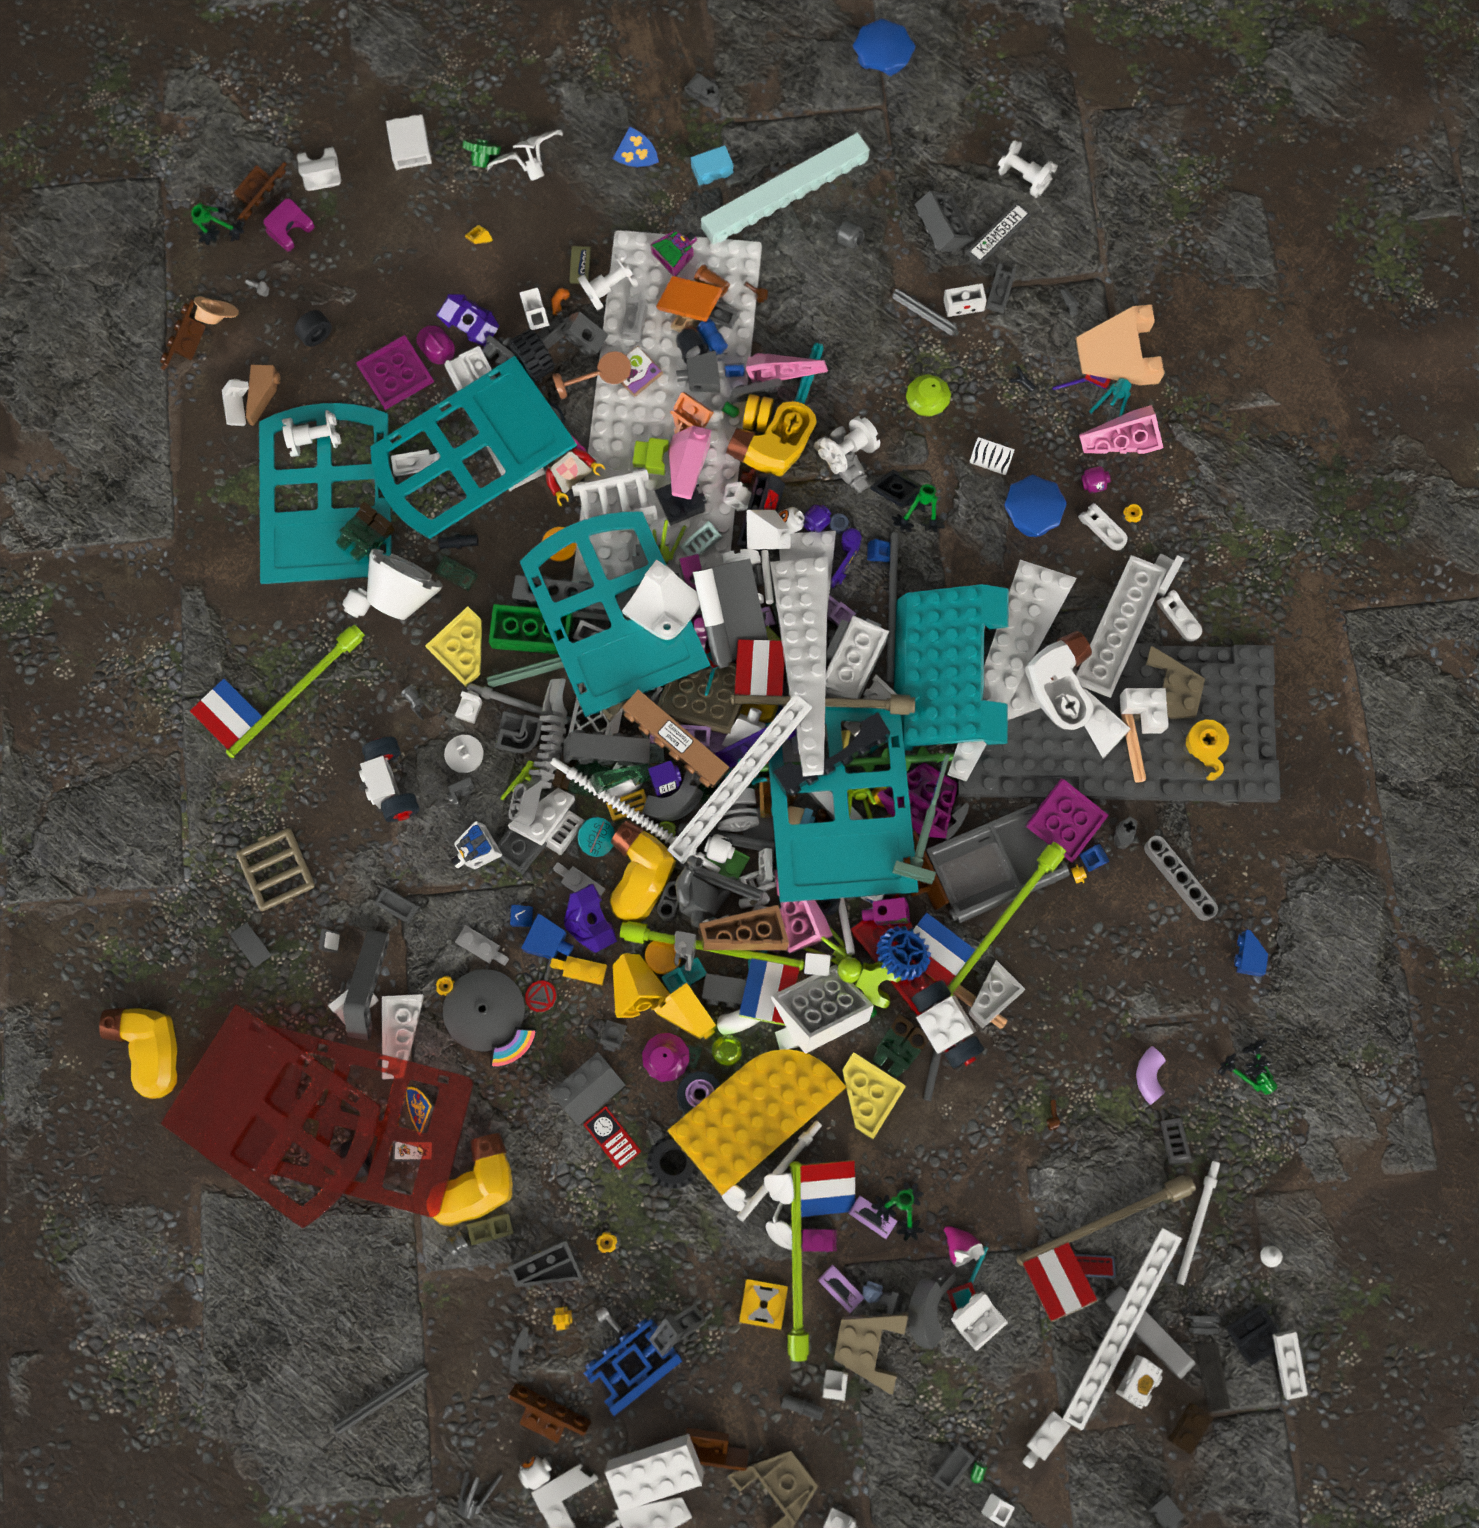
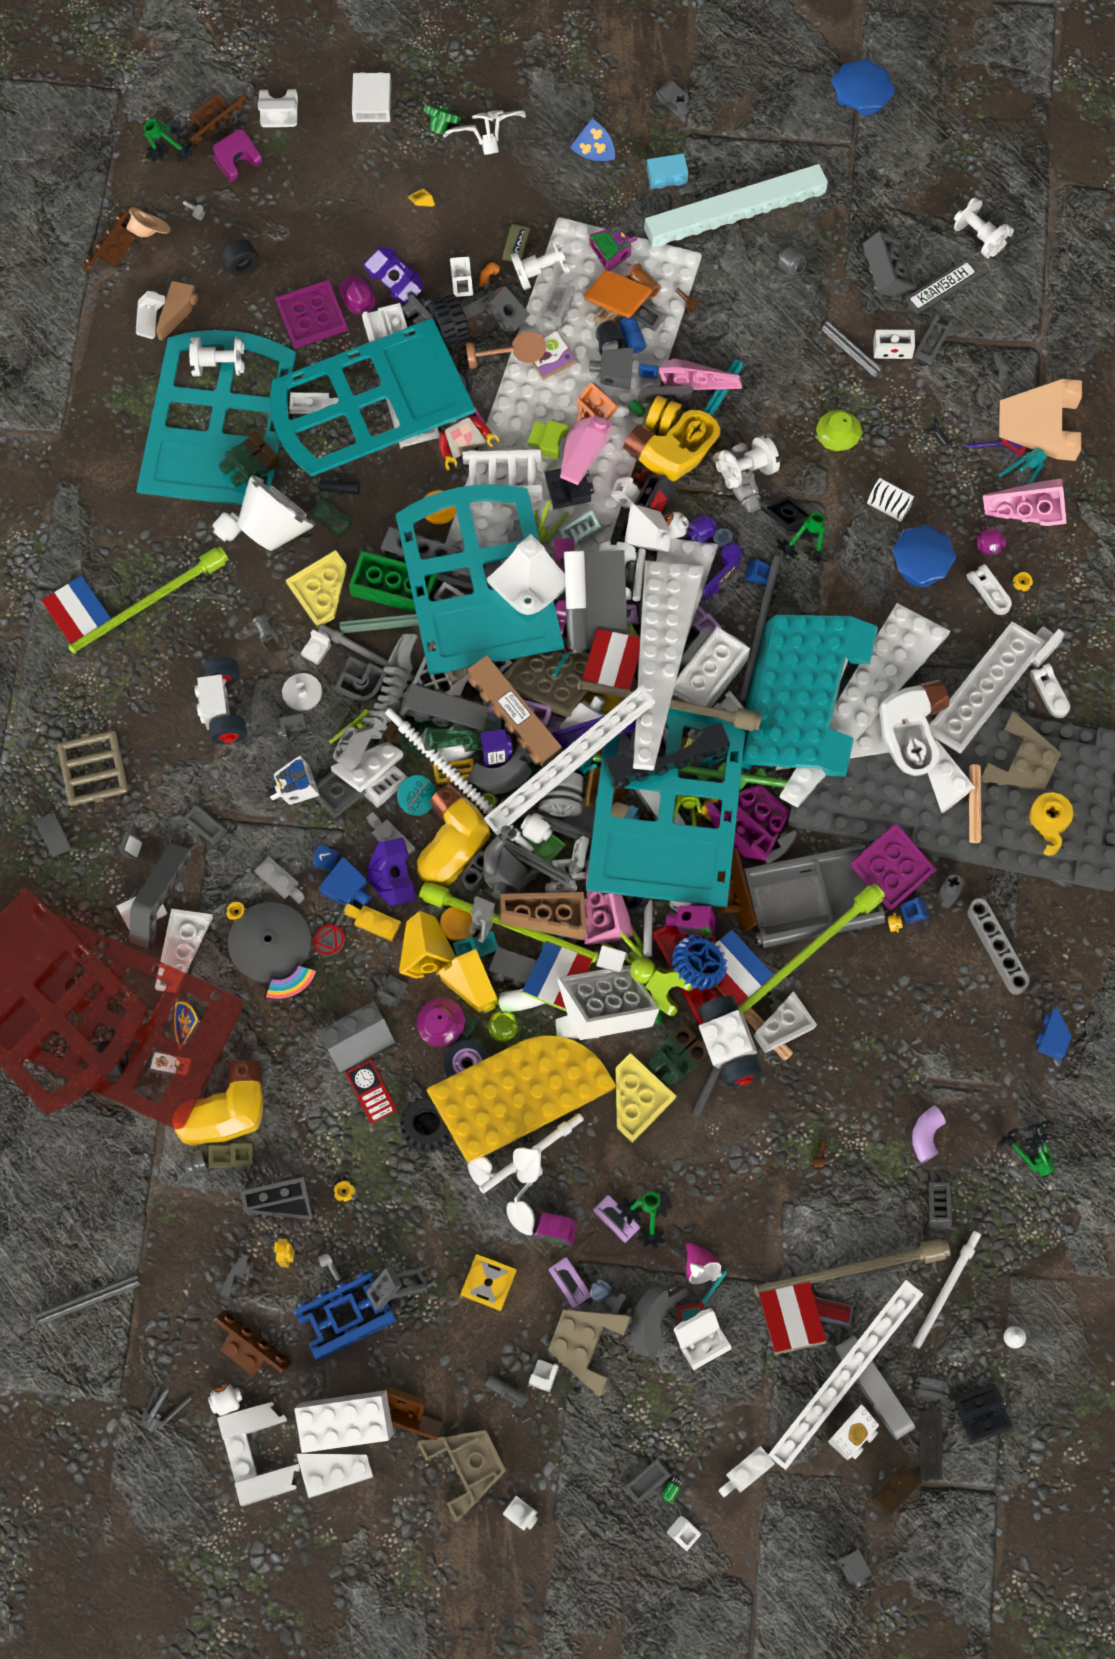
camera: 10 degrees right, 5 degrees down
flag [787,1160,855,1361] -> none
sand green piece [892,754,950,884] -> none
white brick [1120,688,1168,733] -> none
white plate [1273,1330,1308,1400] -> none

